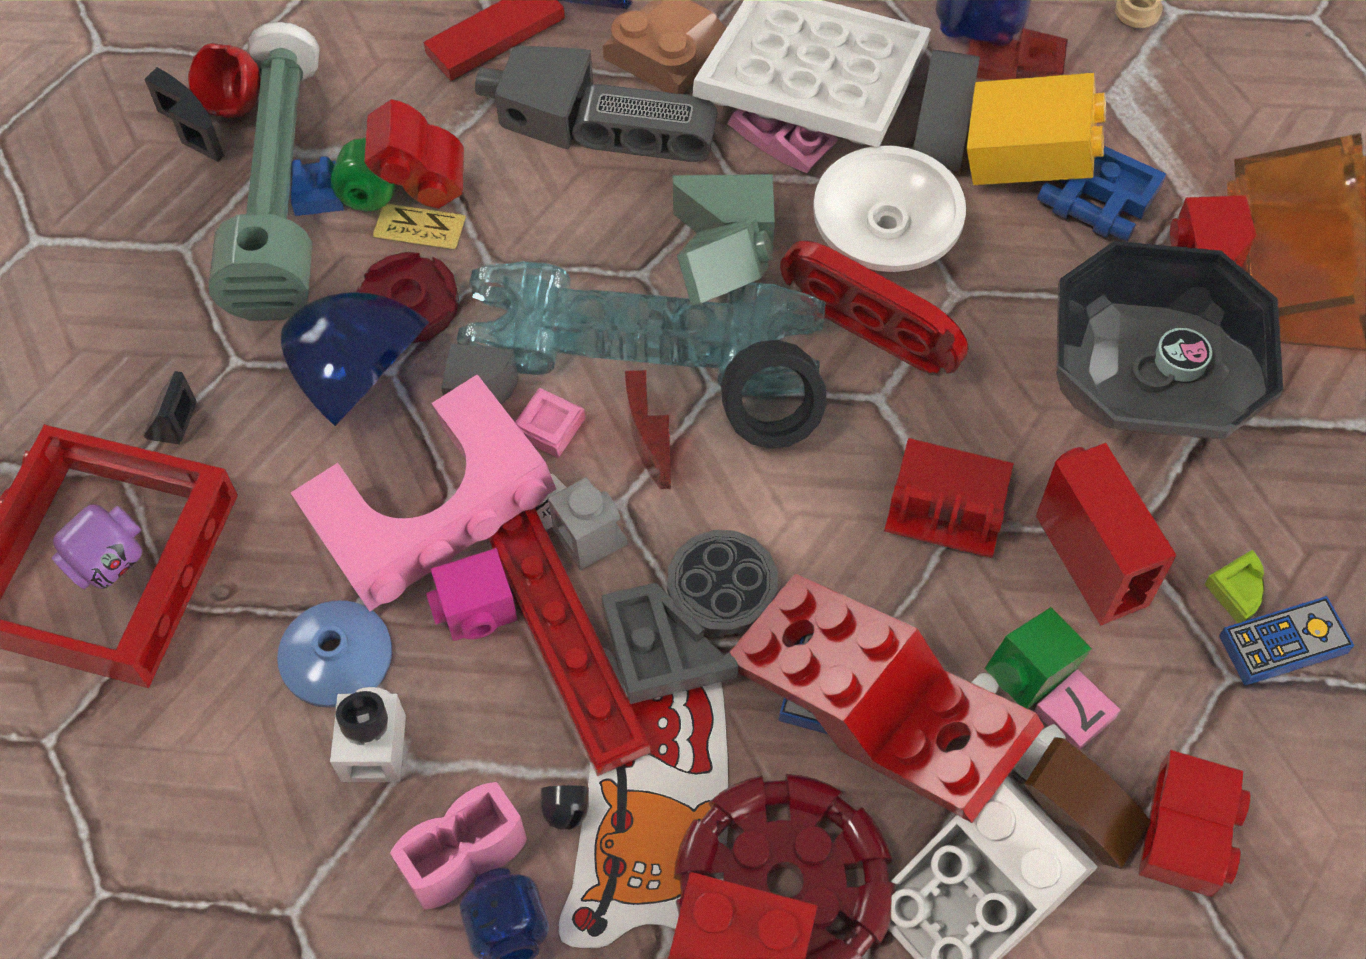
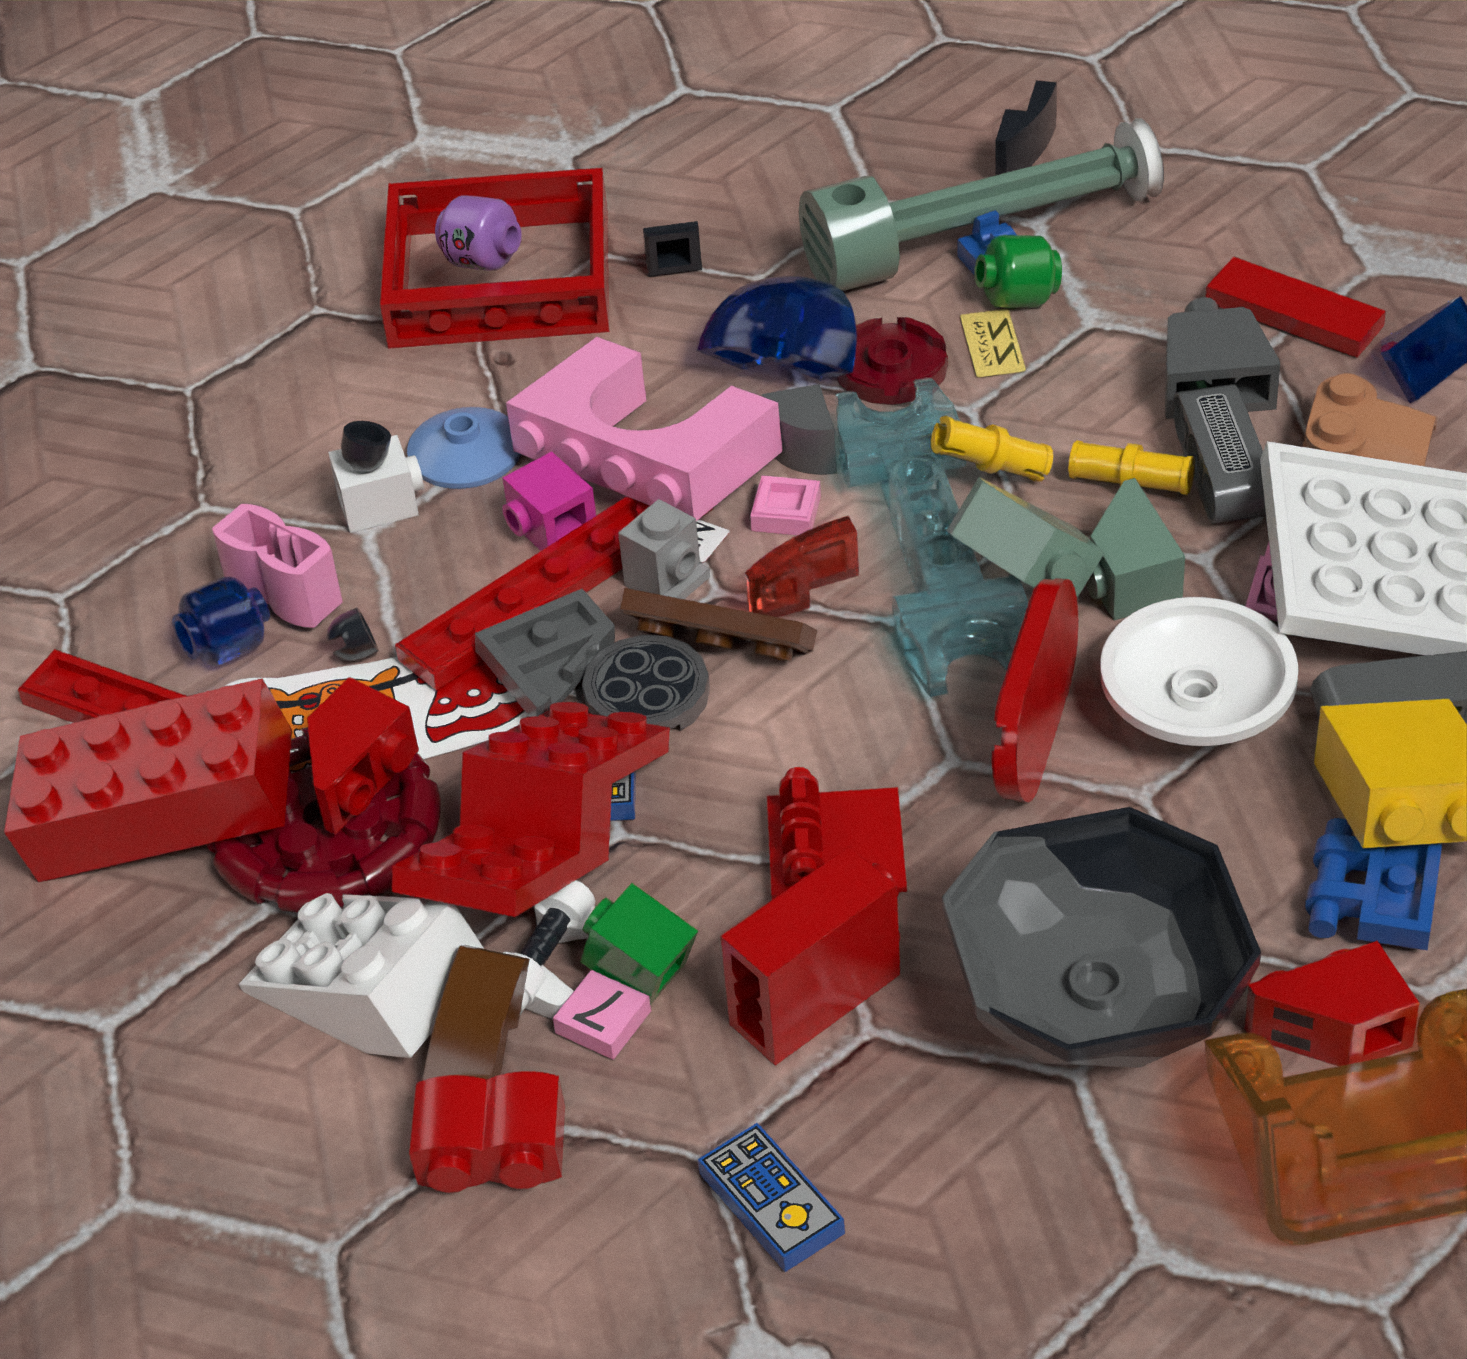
camera: 75 degrees right, 15 degrees down
red hair [188,43,261,119] -> none
red brick [364,99,464,209] -> none
black tyre [721,340,827,449] -> none
tile [1155,328,1212,382] -> none
lime tile [1204,549,1264,623] -> none
none -> red slope [307,677,419,835]
none -> reddish brown tile [620,588,817,661]
none -> yellow pin [931,416,1053,482]
none -> yellow pin [1068,440,1195,495]

